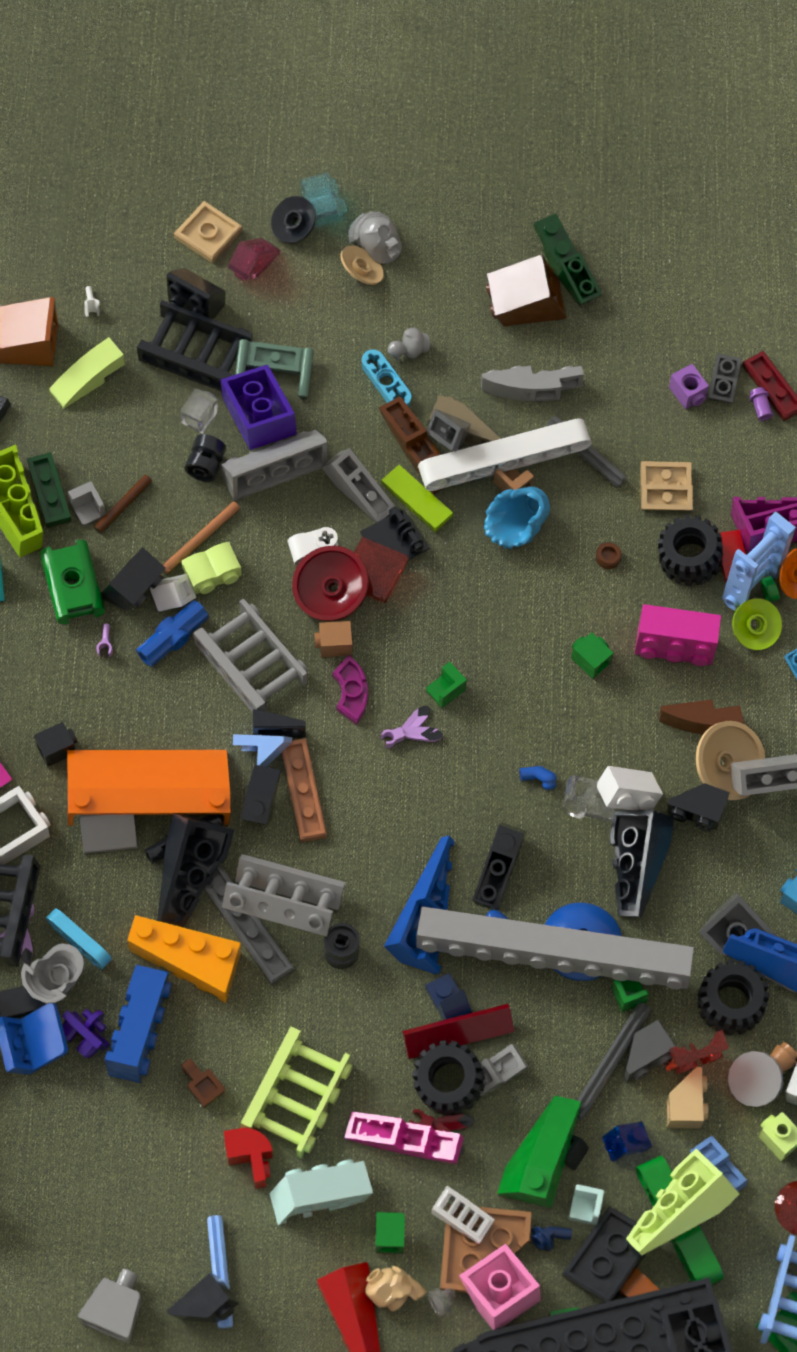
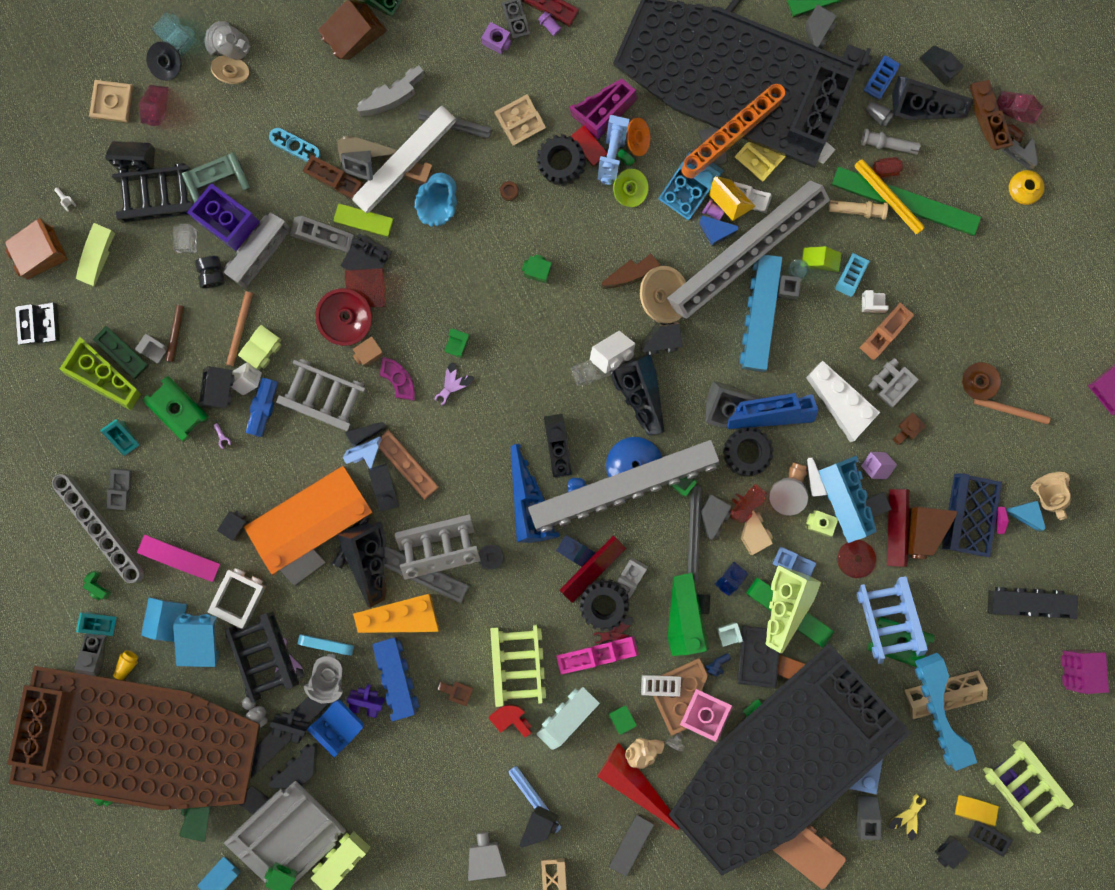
camera: 30 degrees left, 20 degrees up
white piece [287,527,338,566] -> none
light grey animal [388,327,430,360] -> none
blue arm [519,766,557,790] -> none
dark pink brick [635,604,721,666] -> none

